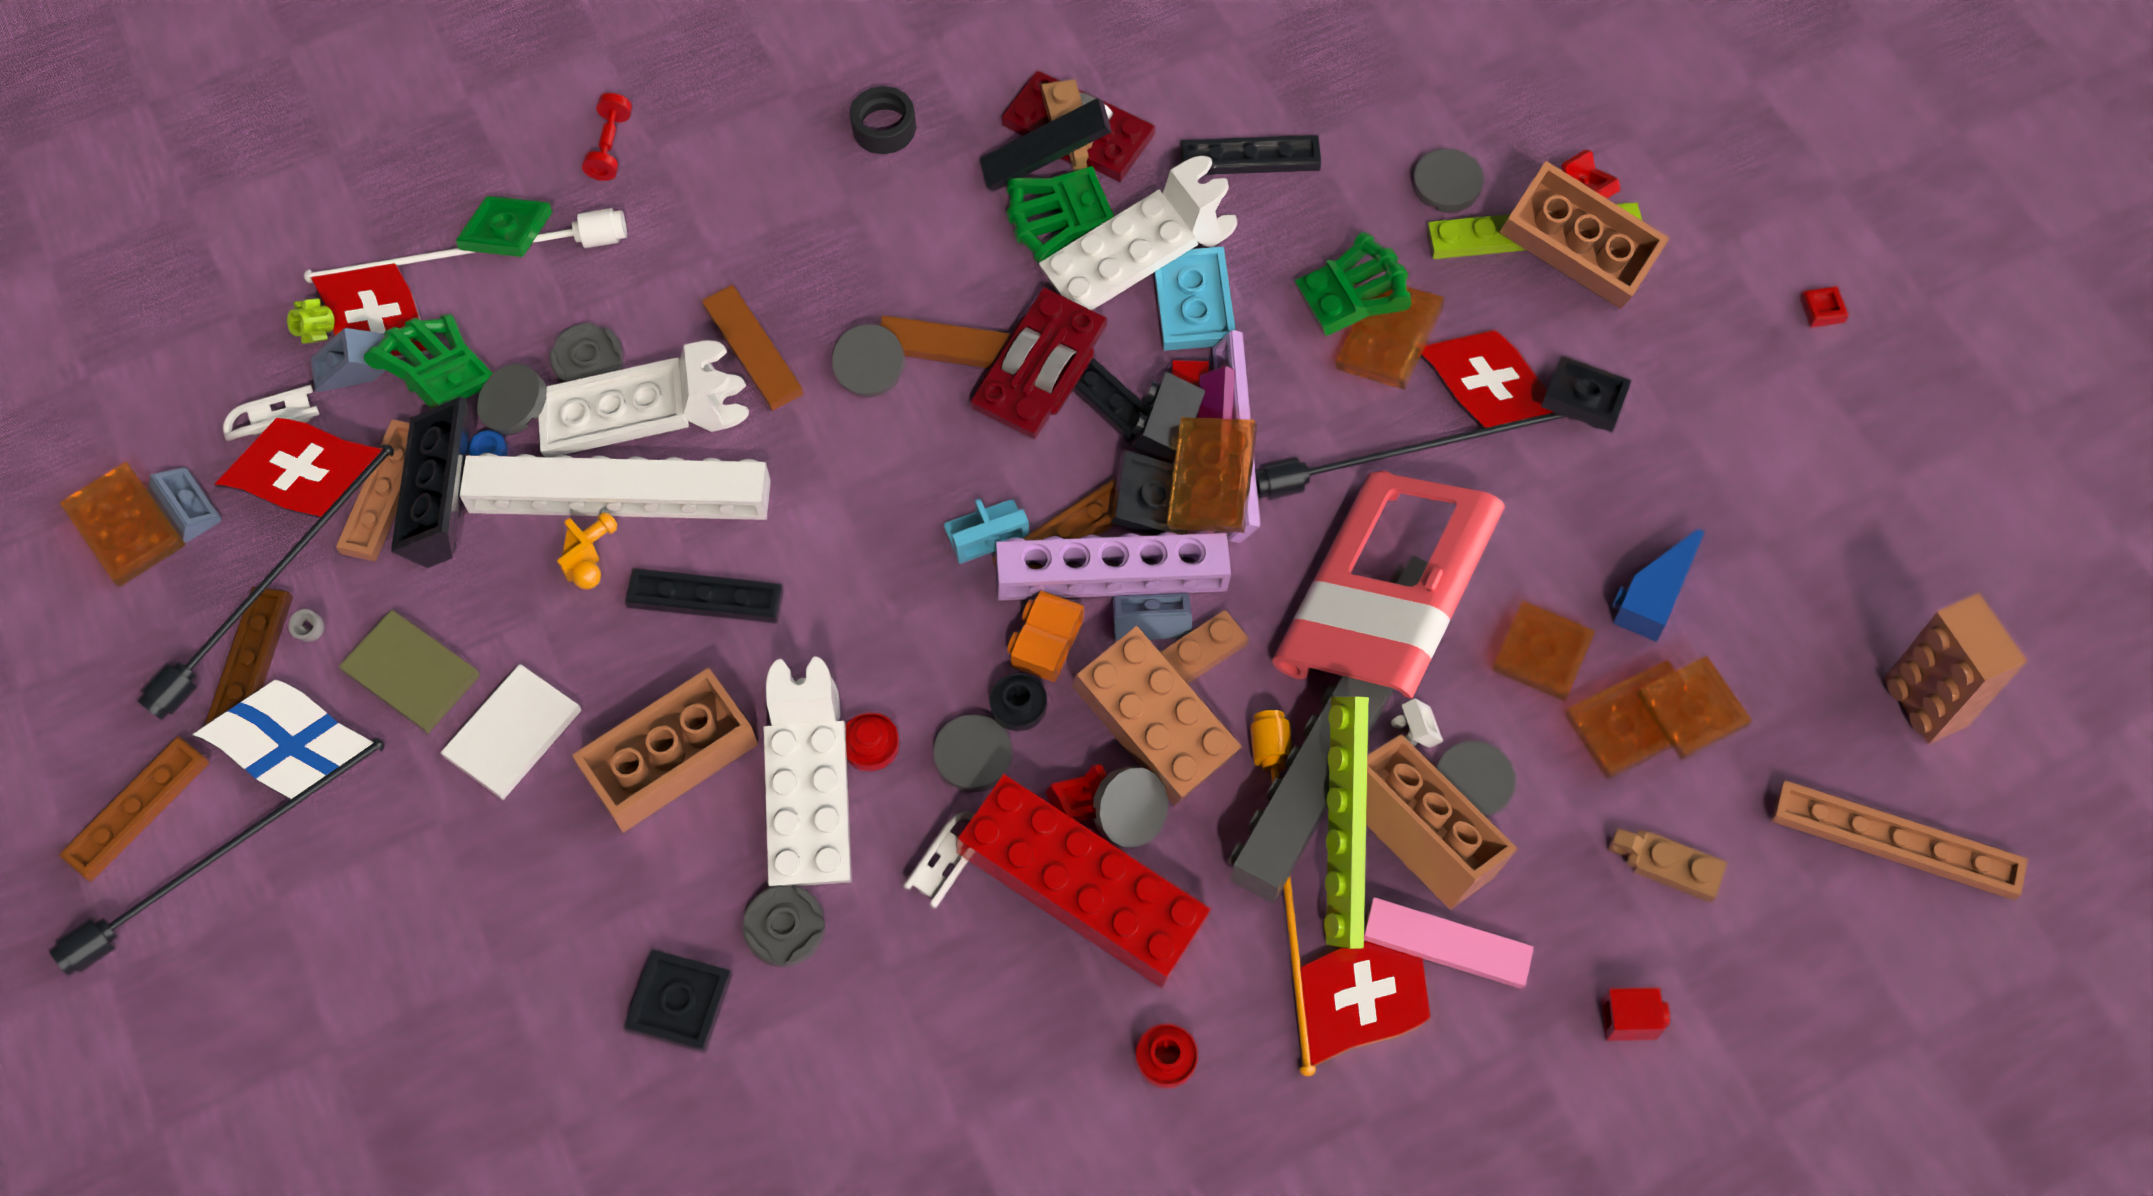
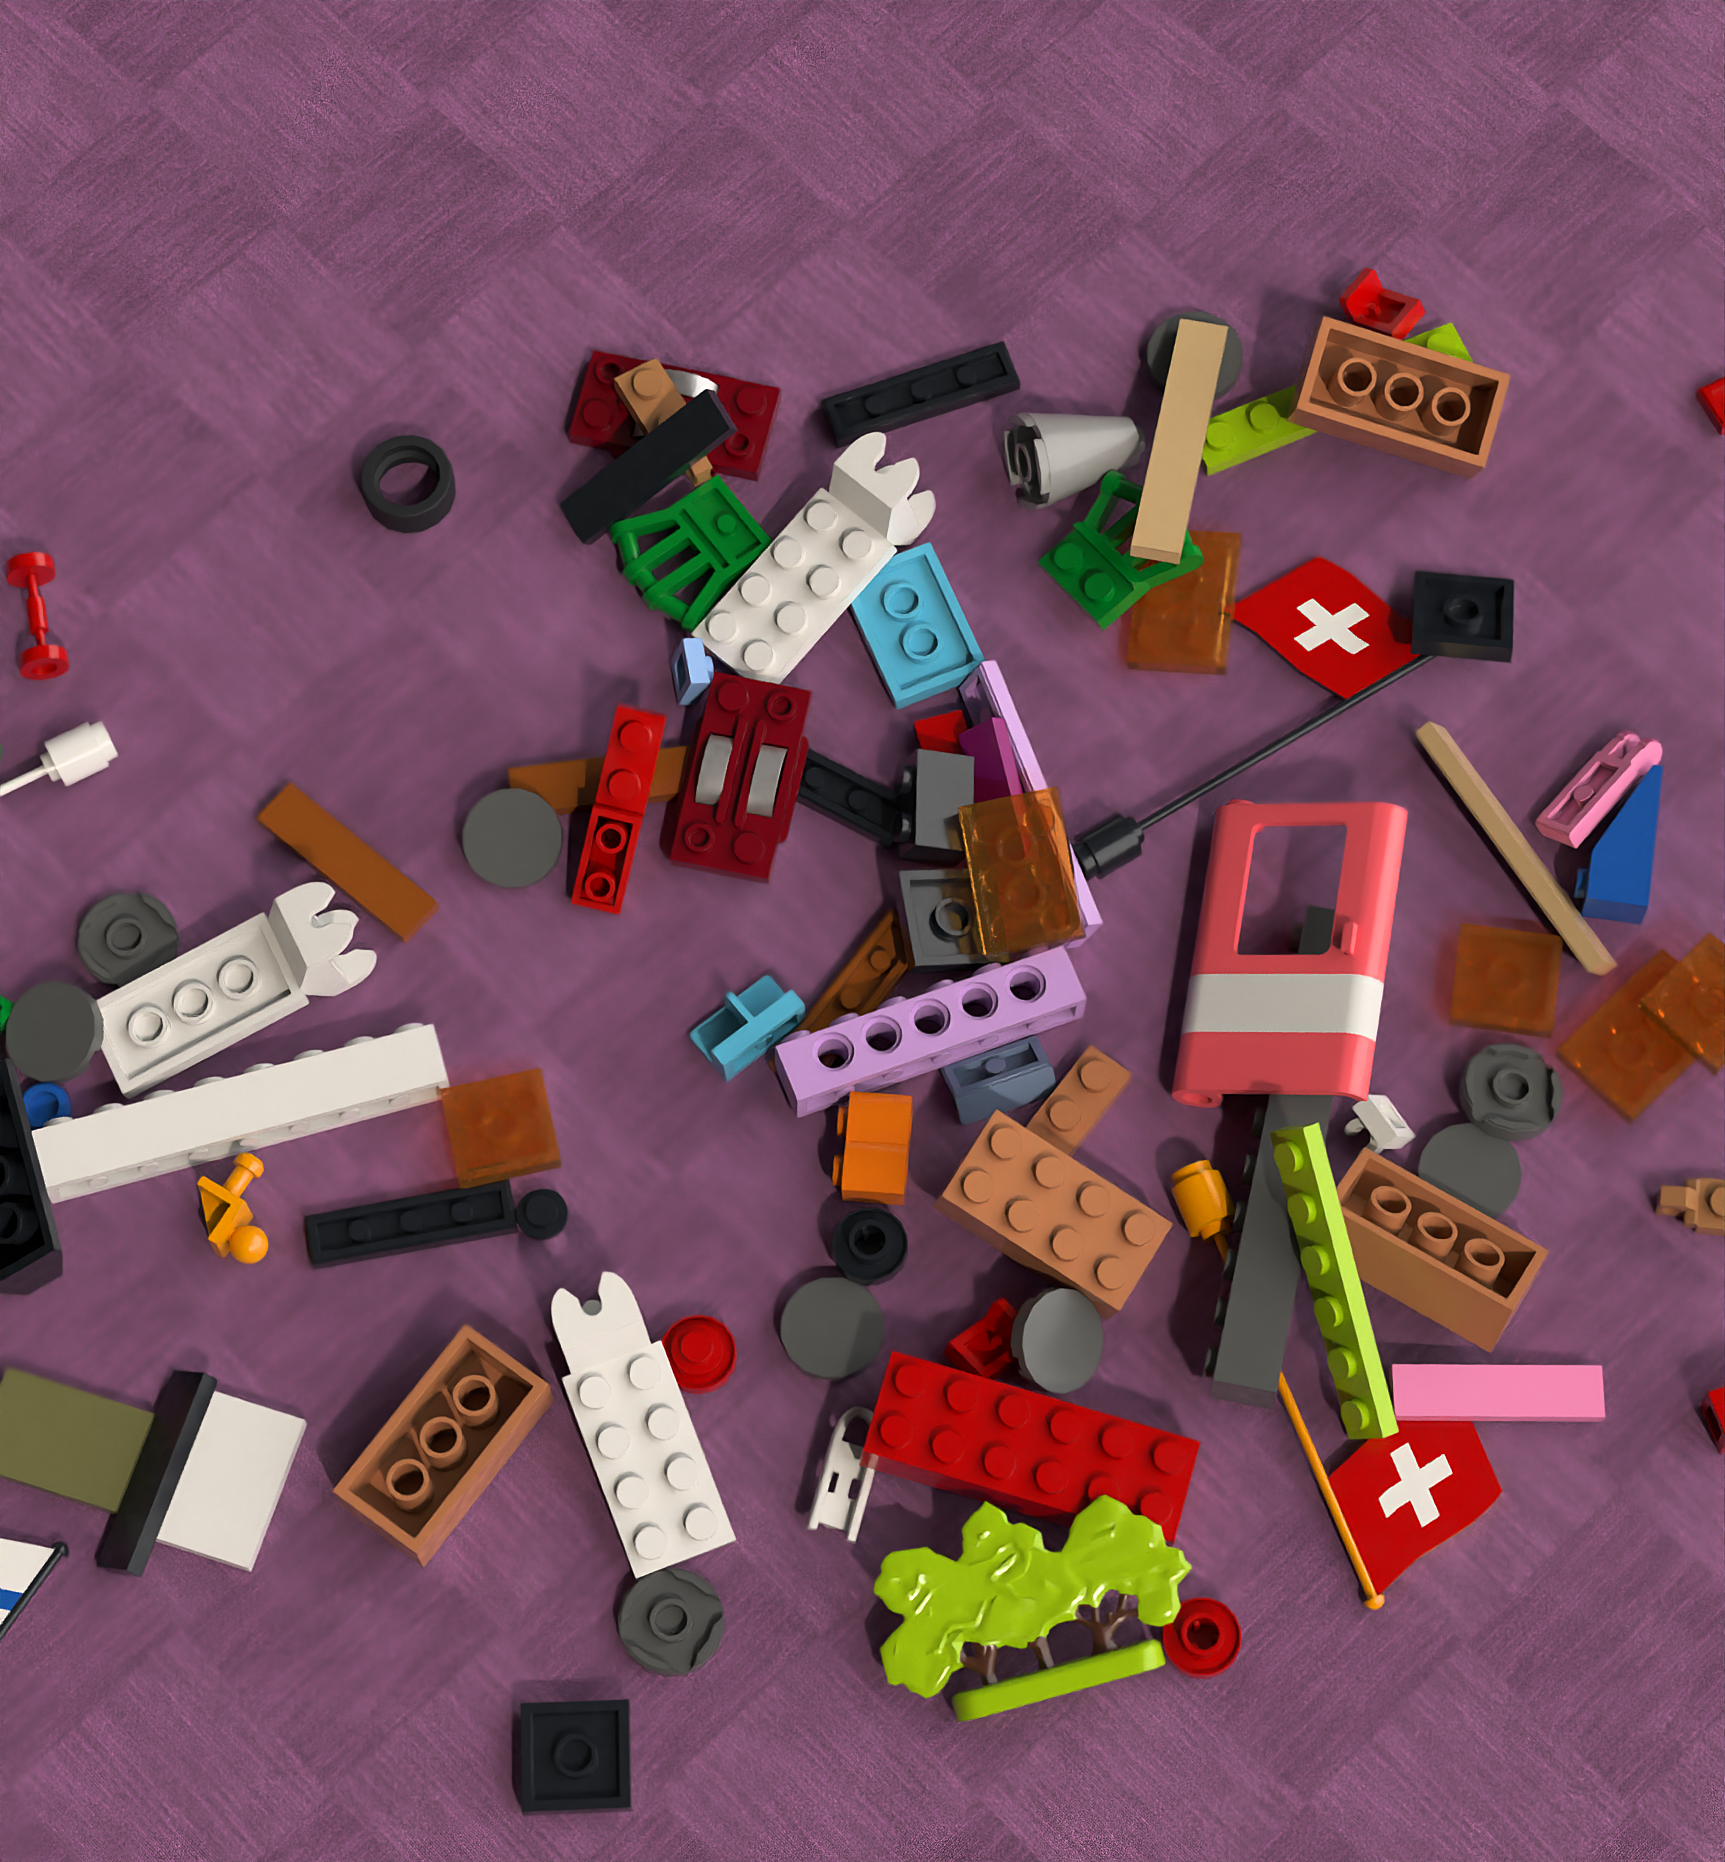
camera: 15 degrees left, 5 degrees up
none -> black tile [96,1370,218,1577]
none -> clear orange plate [440,1067,562,1189]
none -> black plate [516,1189,569,1241]
none -> red slope [571,703,668,915]
none -> light blue plate [670,638,714,705]
none -> lime plant [873,1495,1192,1722]
none -> light grey cone [1003,412,1145,511]
none -> tan tile [1130,318,1228,564]
none -> tan tile [1416,721,1617,976]
none -> dark grey tile [1458,1043,1564,1141]
none -> bright pink hinge [1535,730,1663,848]

